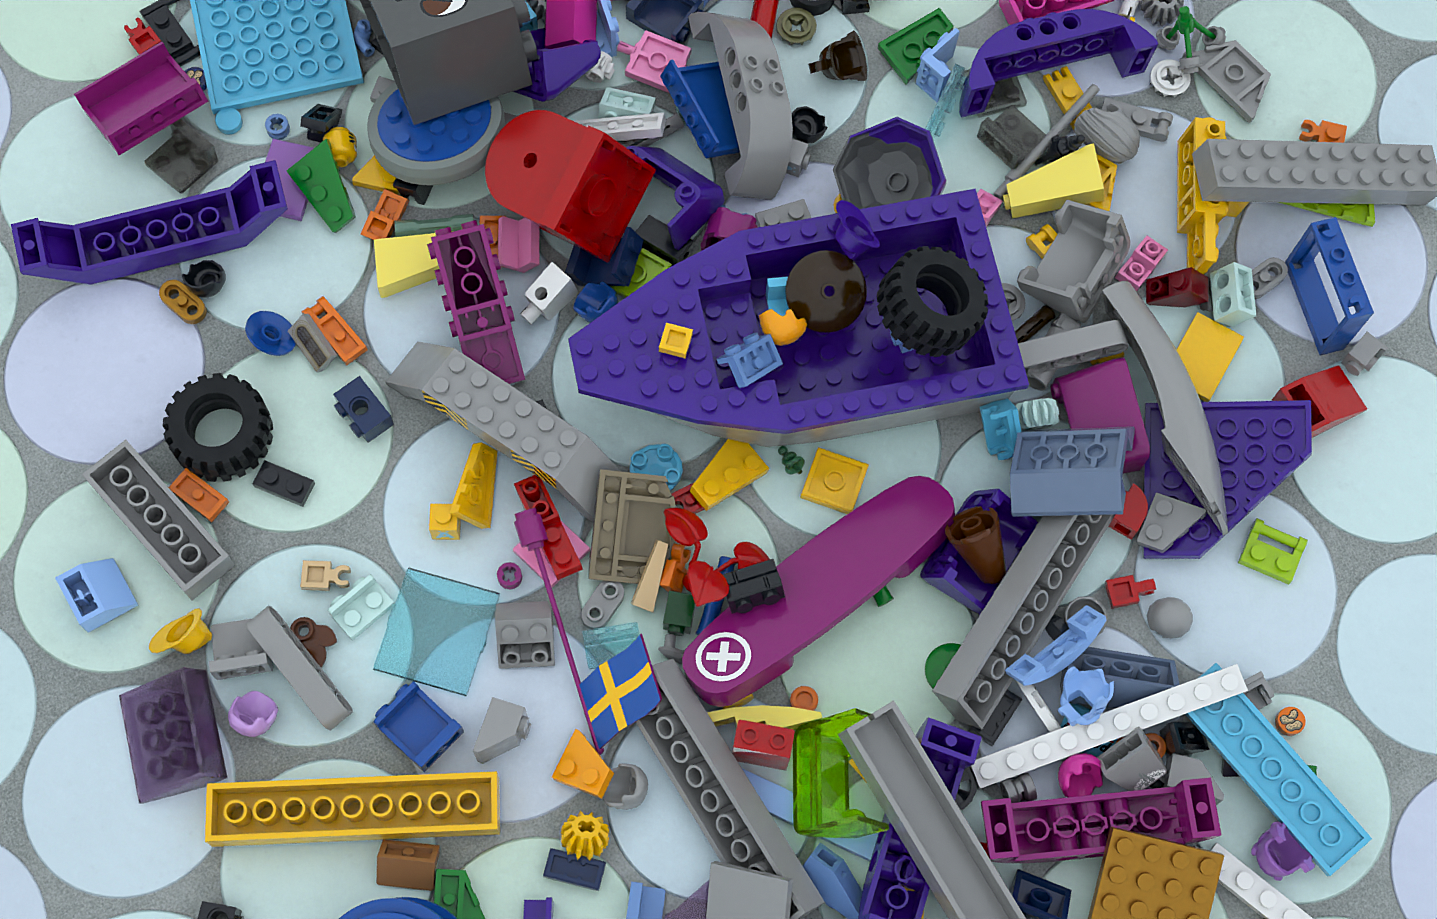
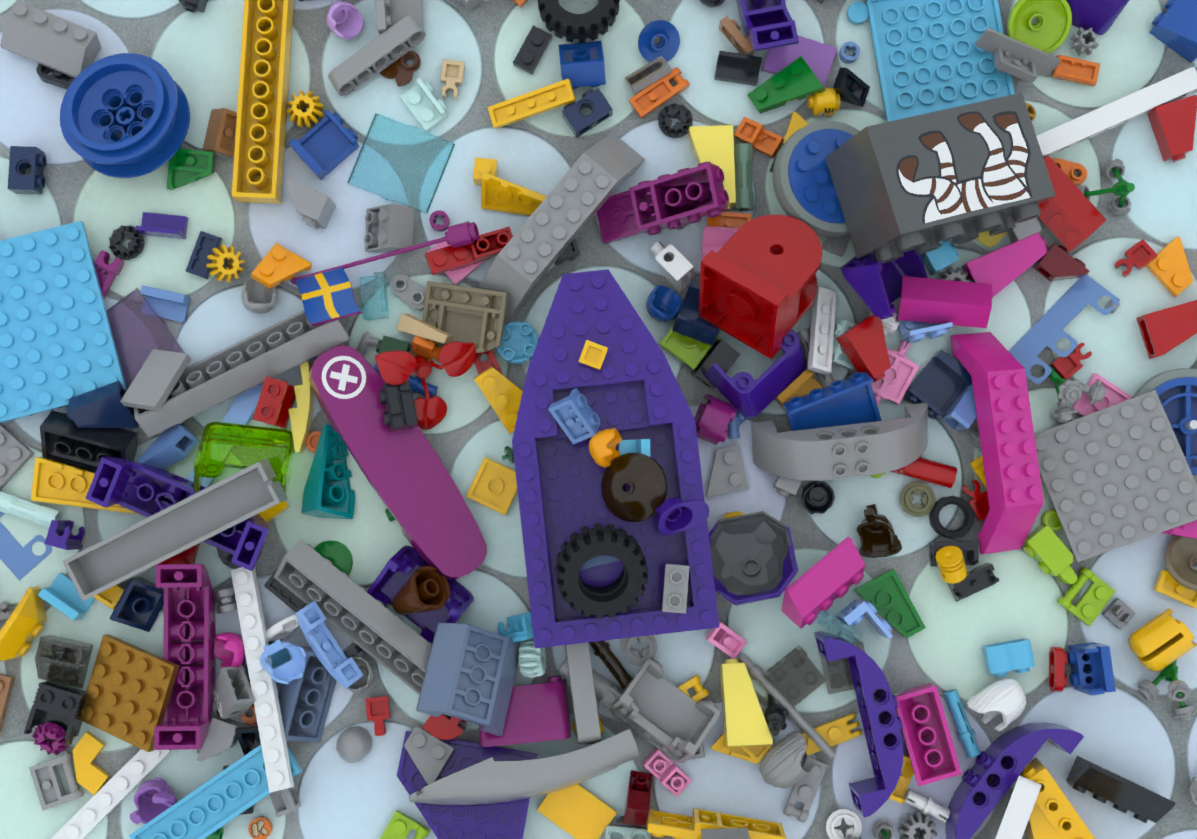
camera: 100 degrees right, 15 degrees up
none -> yellow gear [286,90,324,128]
none -> teal wedge [301,424,355,519]
none -> yellow plate [488,79,576,129]
none -> blue slope [559,41,606,89]
none -> black gear [658,103,693,138]
none -> light grey brick [662,563,689,614]
none -> black panel [714,51,762,86]
none -> medium nougat plate [719,16,754,56]
none -> pearl gold panel [774,368,824,409]
none -> dark pink slope [781,536,865,629]
none -> red slope [836,314,891,382]

